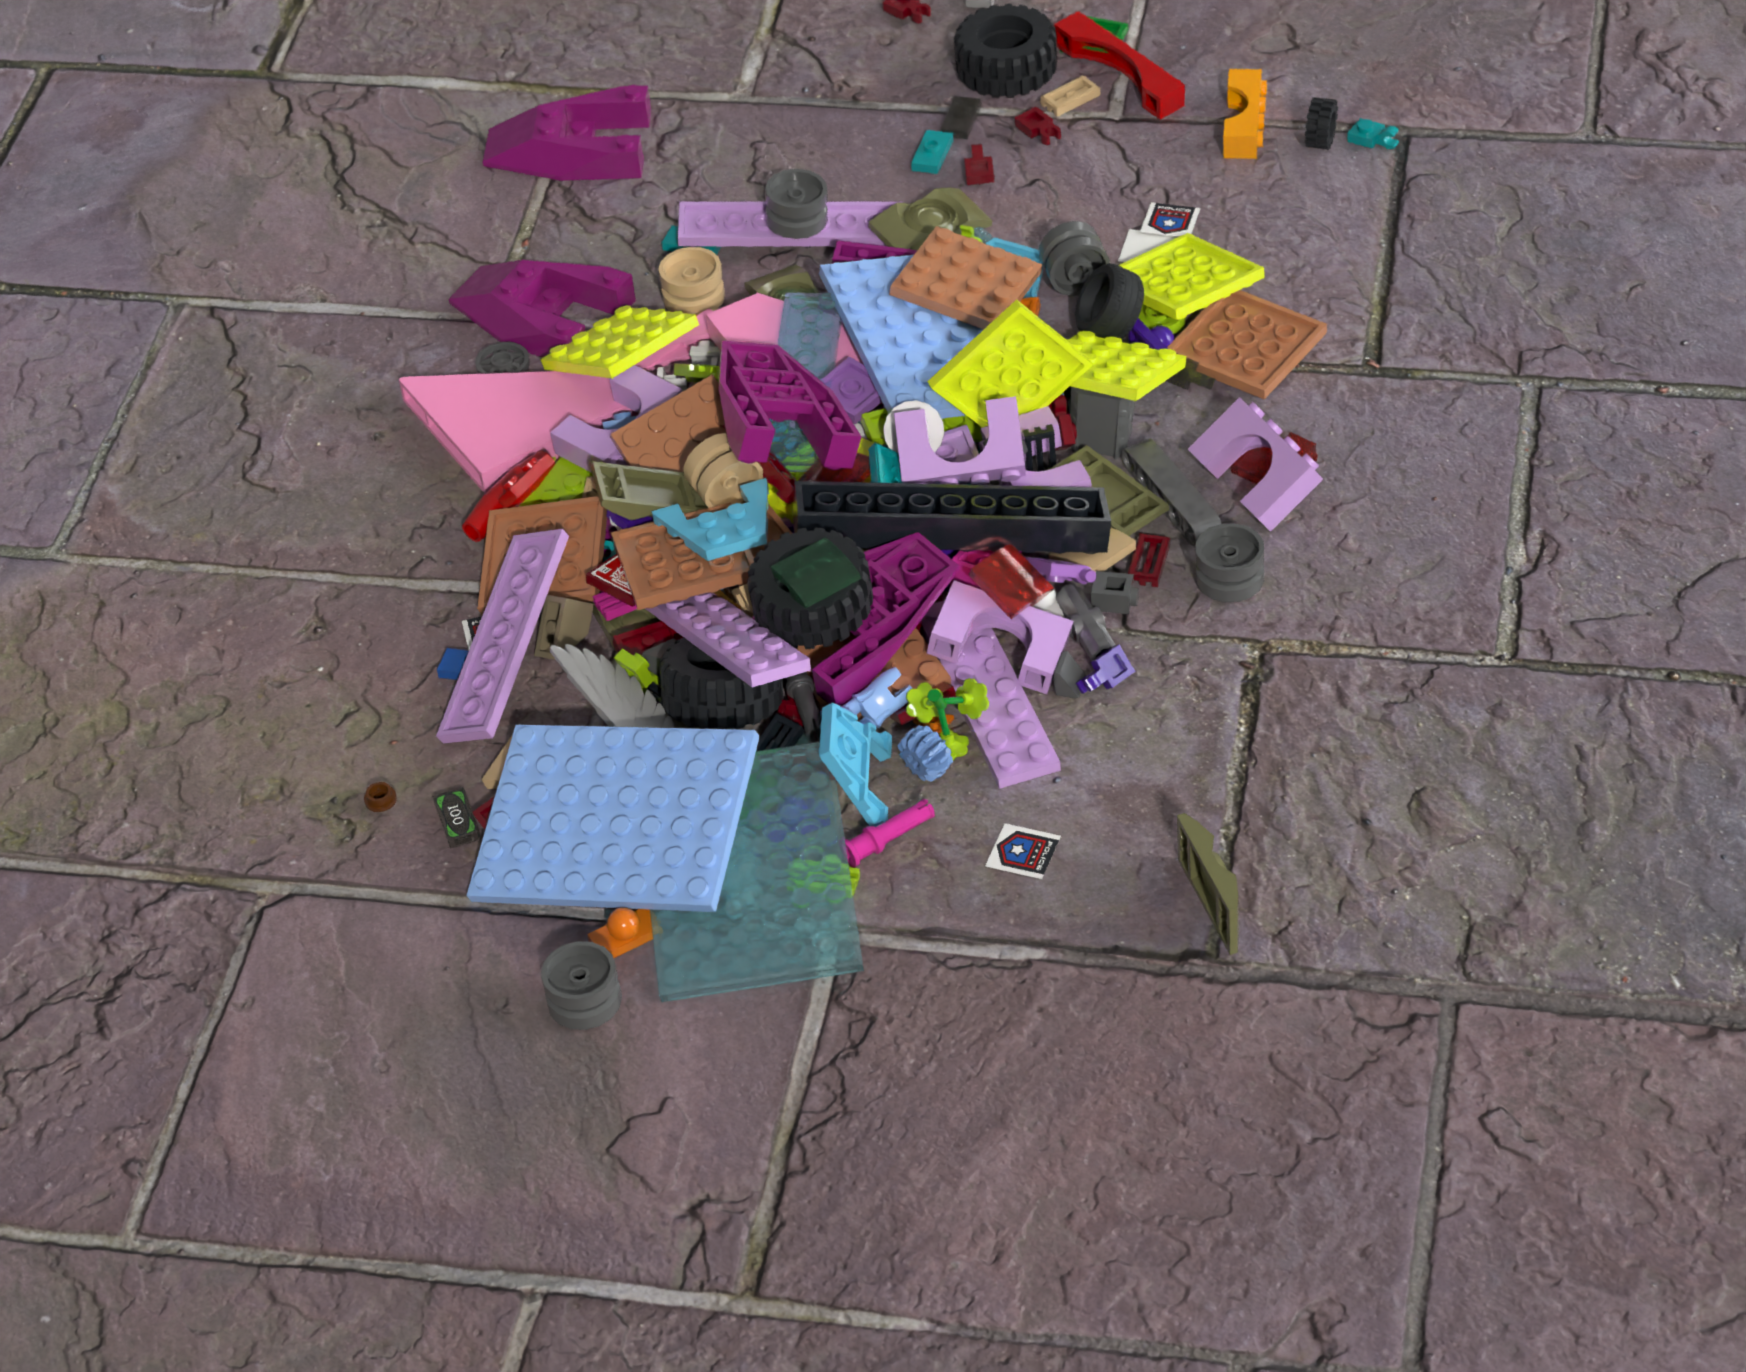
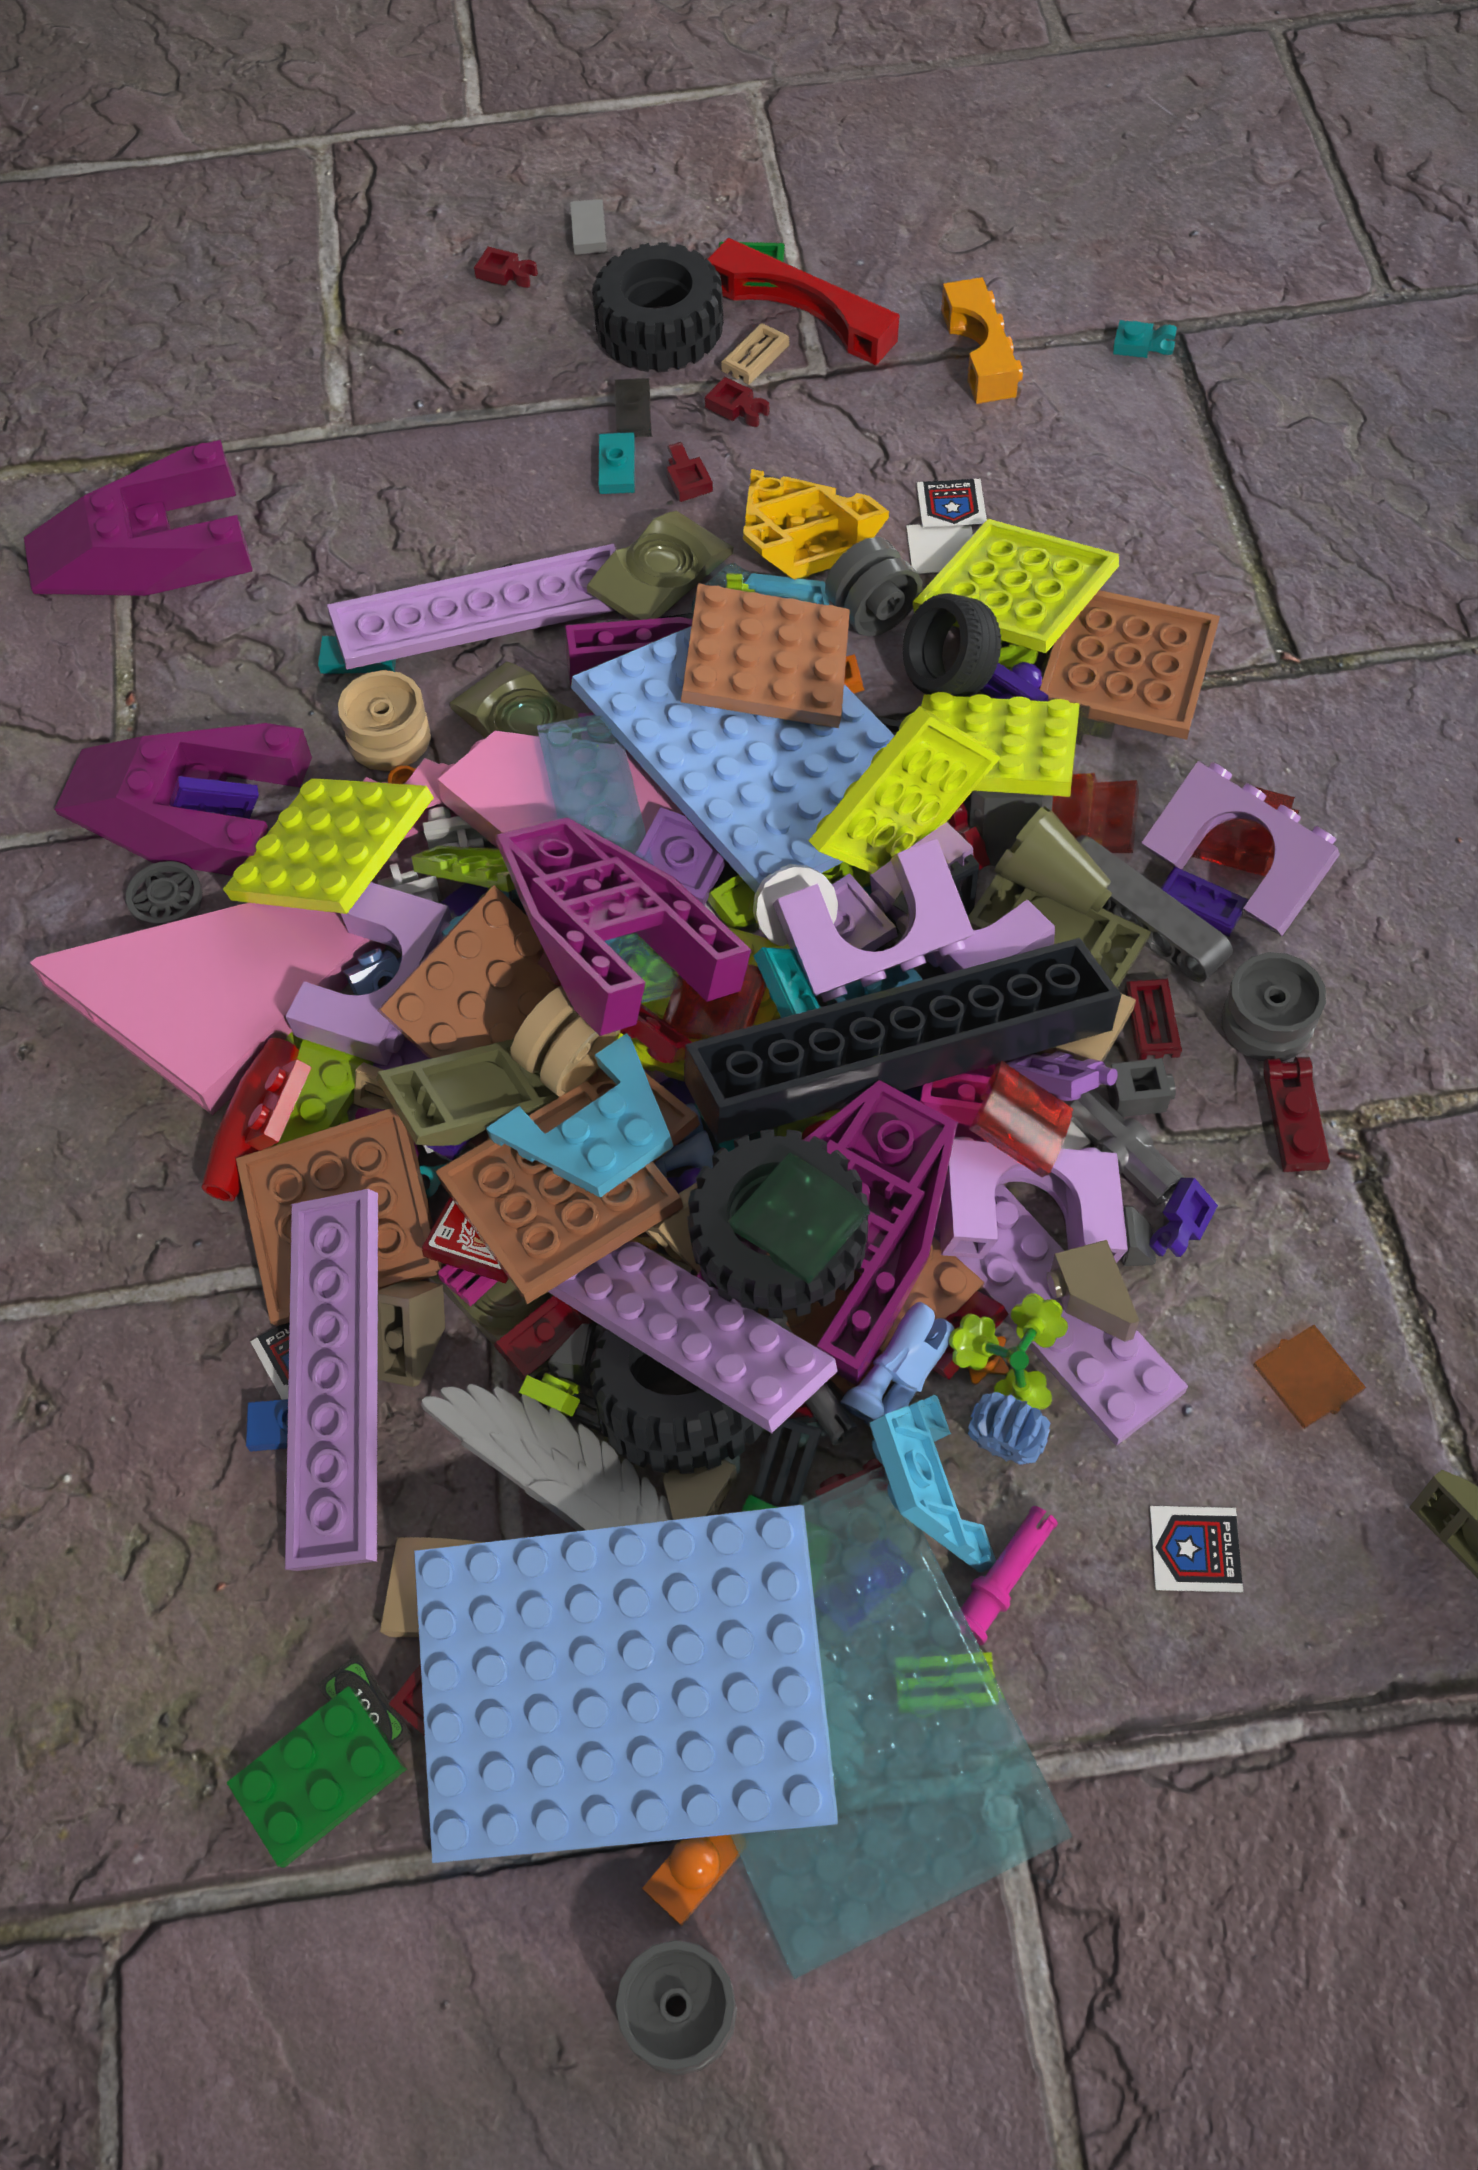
camera: 20 degrees left, 15 degrees up
reddish brown plate [364,782,397,812] -> none
dark grey wheel [765,169,828,239] -> none
black tyre [1305,97,1338,150] -> none
none -> dark purple plate [170,776,259,819]
none -> green plate [226,1686,407,1868]
none -> yellow wedge [743,469,889,580]
none -> olive cone [994,806,1113,915]
none -> dark tan slope [1047,1240,1140,1341]
none -> clear red slope [1052,773,1139,854]
none -> dark purple plate [1161,866,1249,937]
none -> clear orange piece [1253,1325,1366,1429]
none -> dark red plate [1263,1057,1330,1172]

